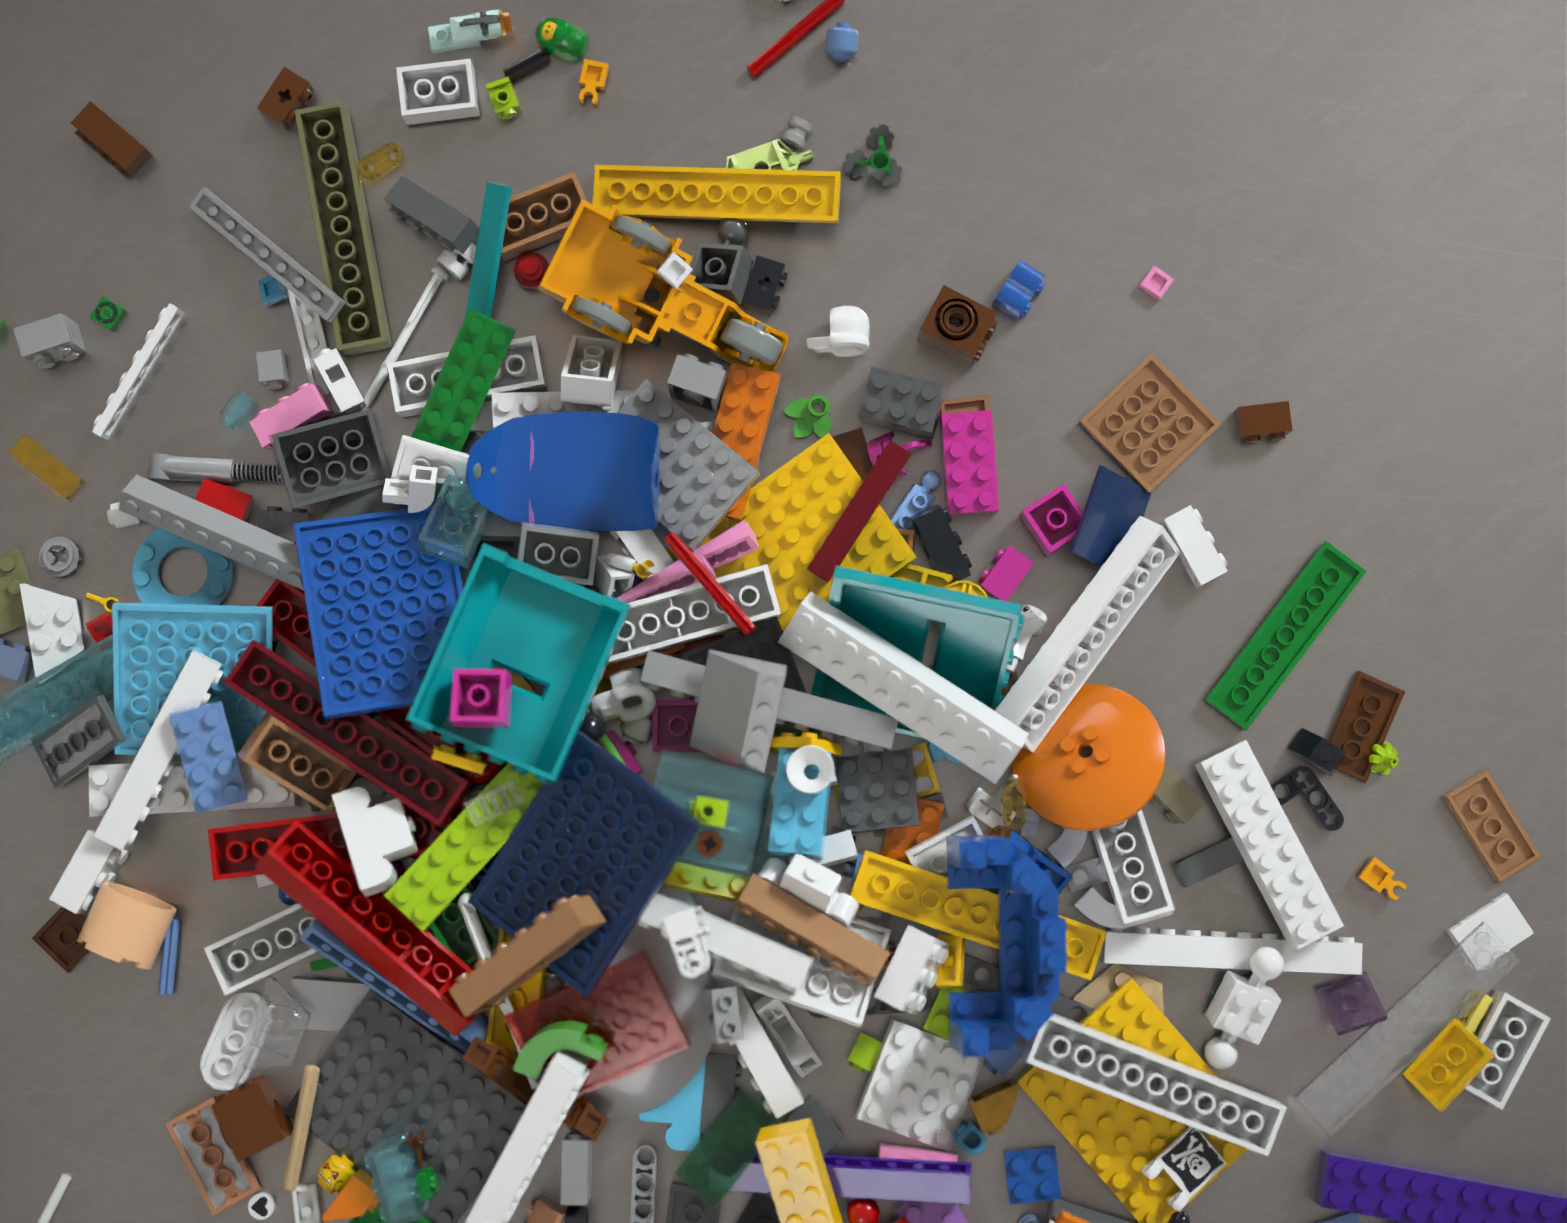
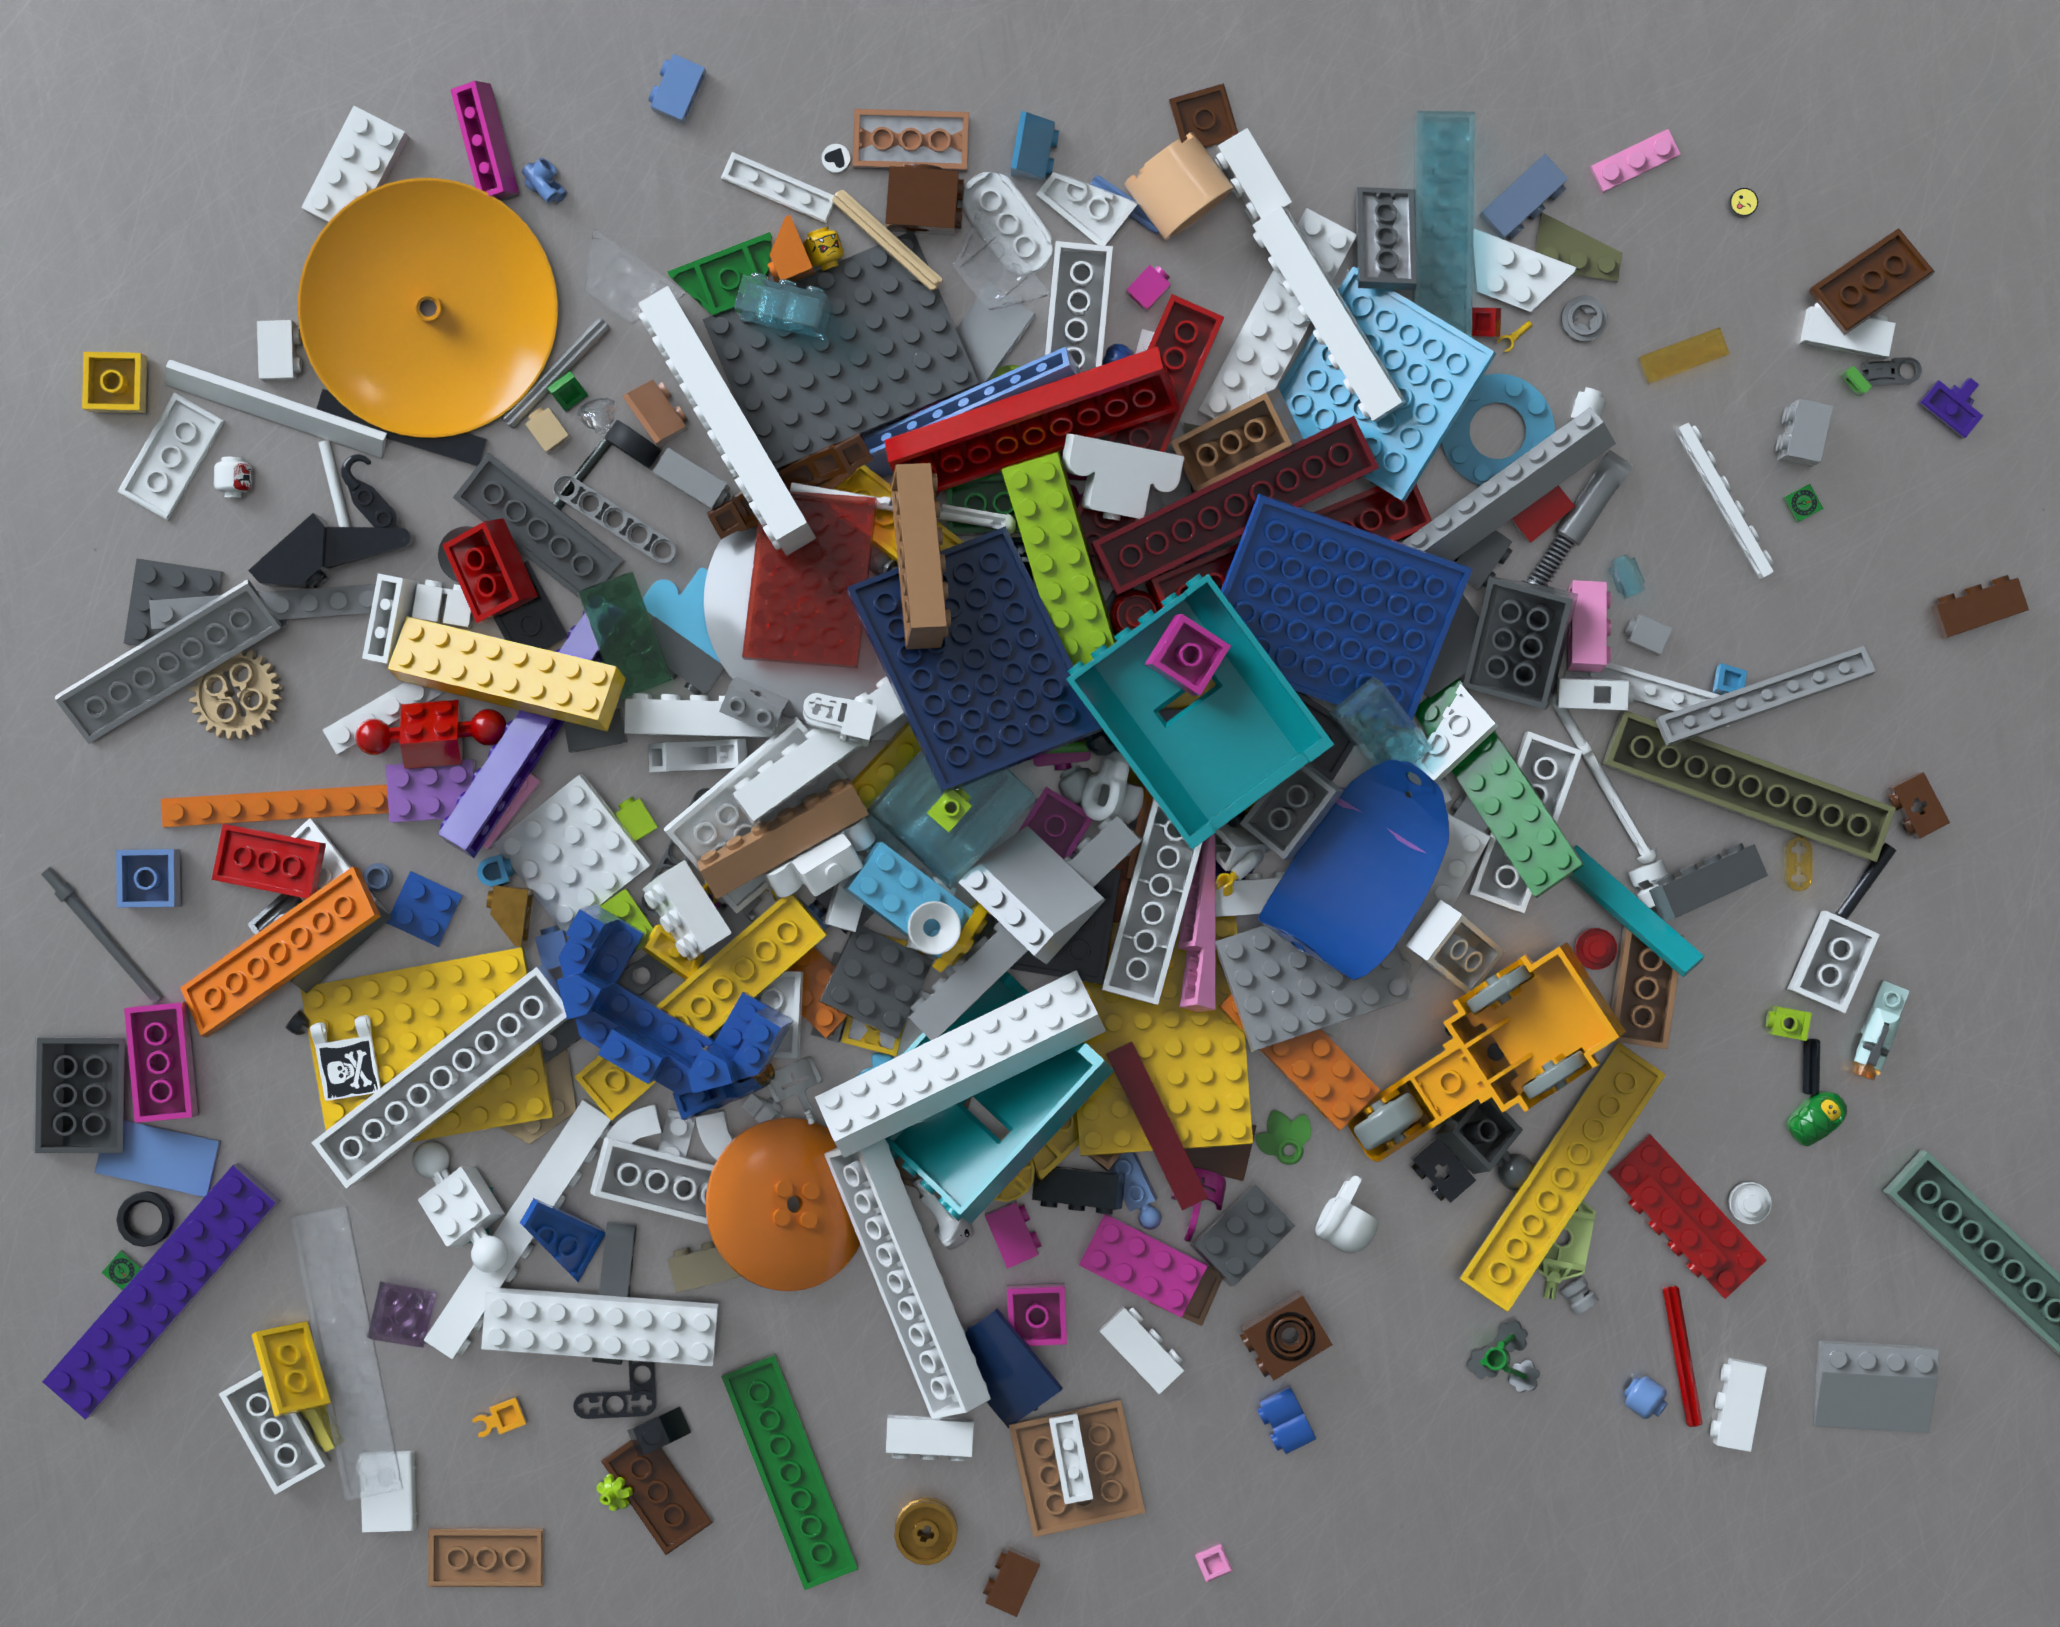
camera: 120 degrees right, 5 degrees up
medium blue plate [169,700,248,814] -> none
green tile [310,958,338,972] -> none
white brick [382,465,438,513] -> none
reddish brown hand [407,1130,425,1167] -> none
green plate [416,1166,439,1201] -> none
yellow plate [431,744,485,774] -> none
clear slope [464,779,525,827] -> none
bright green arch [513,1021,609,1080] -> none
light orange plate [579,59,609,106] -> none
white tile [656,252,693,289] -> none
red axle [664,532,755,636] -> none
light grey brick [667,353,727,414] -> none
reddish brown wheel [696,830,723,857] -> none
clear yellow beam [1003,780,1026,830] -> none
none -> blue wing [520,1198,605,1282]
none -> pearl gold wheel [894,1497,958,1565]
none -> dark azure slope [1011,111,1059,182]
none -> white wing [1036,171,1138,246]
none -> white plate [1049,1413,1093,1504]
none -> white brick [1099,1306,1184,1394]
none -> dark pink brick [1126,265,1171,312]
none -> red plate [1607,1134,1767,1299]
none -> white plate [1728,1182,1772,1224]
none -> black piece [1835,843,1897,920]

